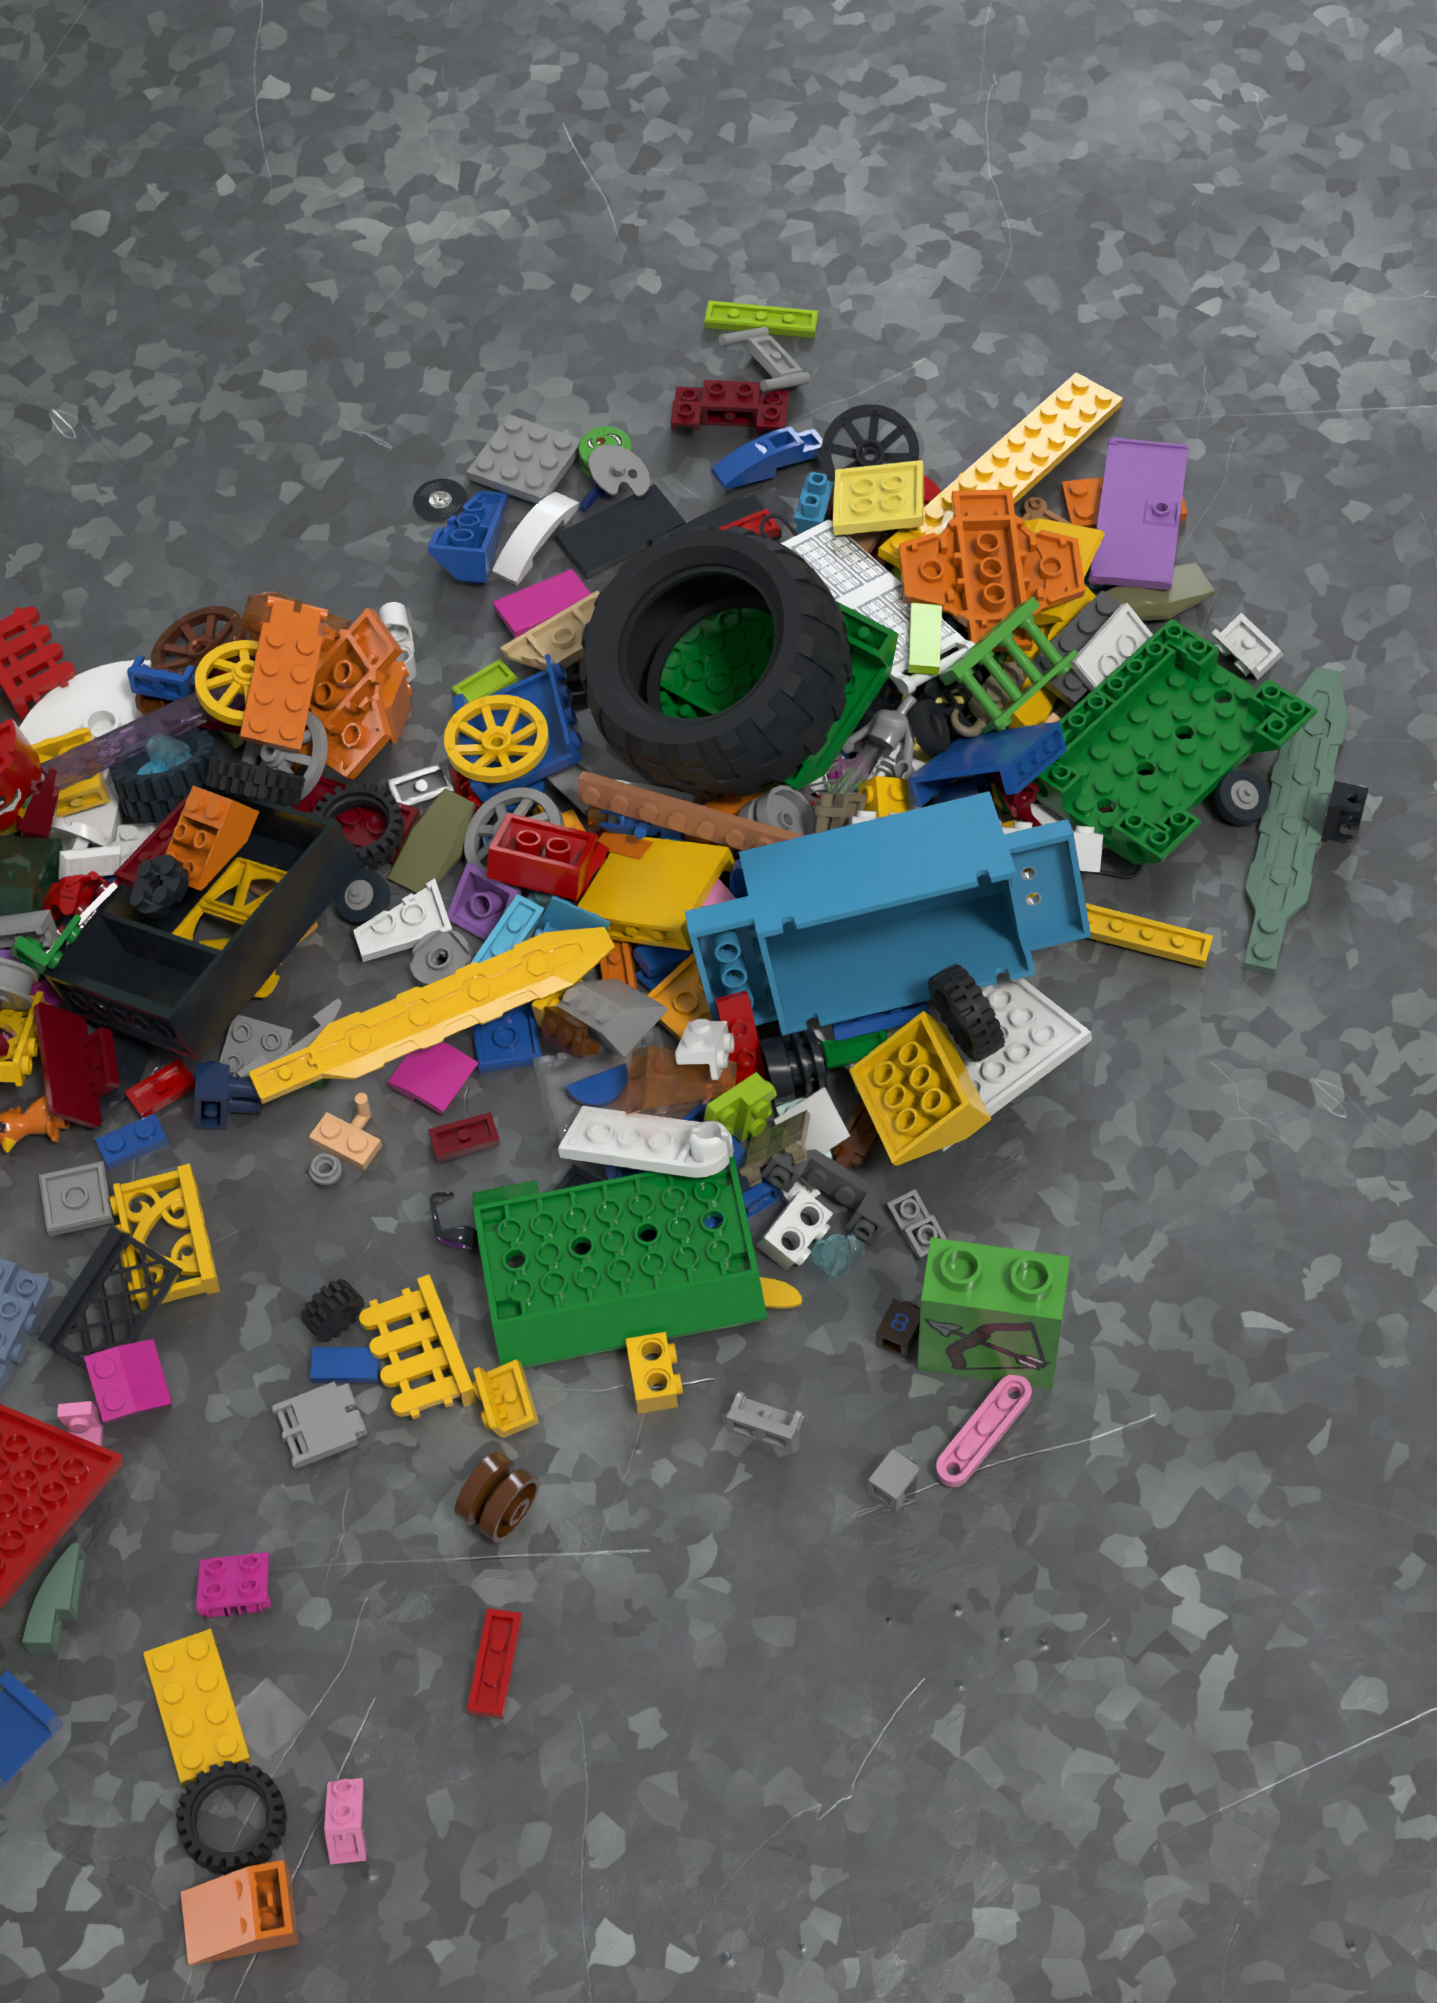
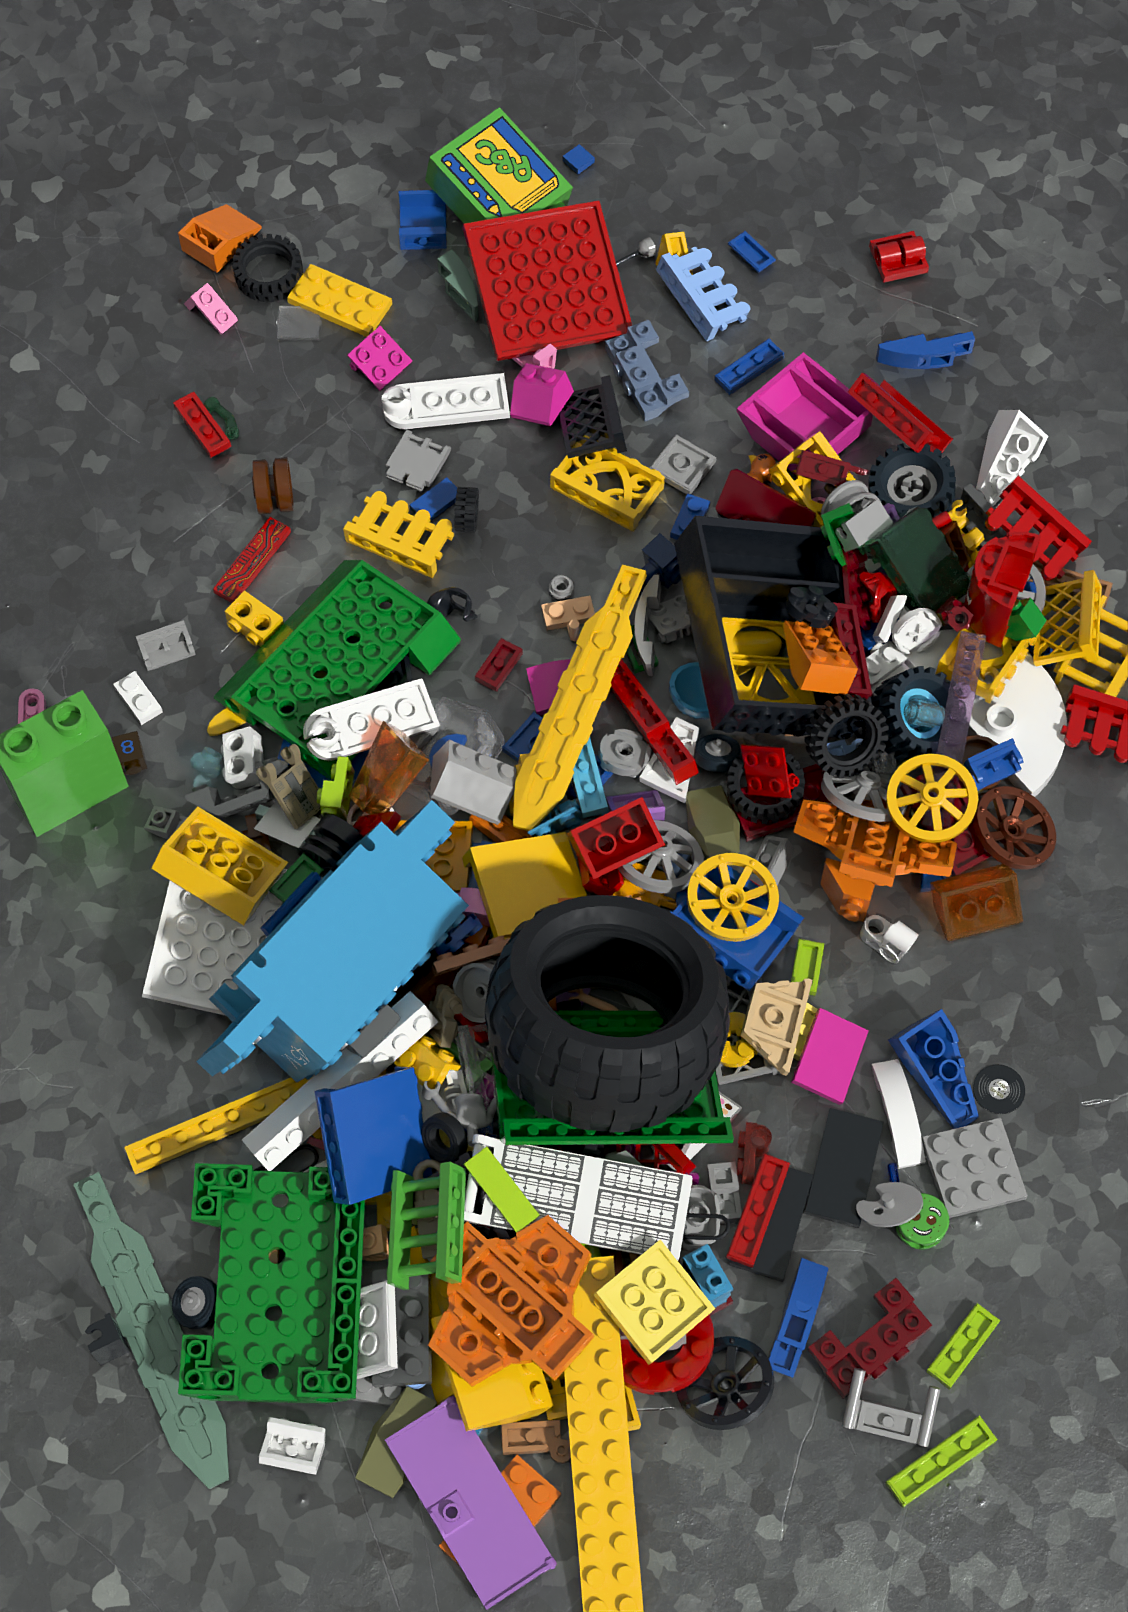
camera: 135 degrees right, 5 degrees up
orange hinge [238,595,328,753] -> none
yellow bracket [473,1359,539,1439] -> none
reddish brown hinge [541,1006,600,1059] -> none
white bracket [675,1019,734,1080] -> none
light grey panel [868,1449,919,1512] -> none
black tyre [928,963,1005,1062] -> none
none -> white plate [113,671,163,725]
none -> clear green piece [203,397,239,440]
none -> red tile [213,517,291,603]
none -> white plate [382,373,510,429]
none -> red slope [610,659,699,785]
none -> dark azure cylinder [669,662,710,720]
none -> red hinge [741,744,799,798]
none -> lime tile [926,1303,1000,1390]

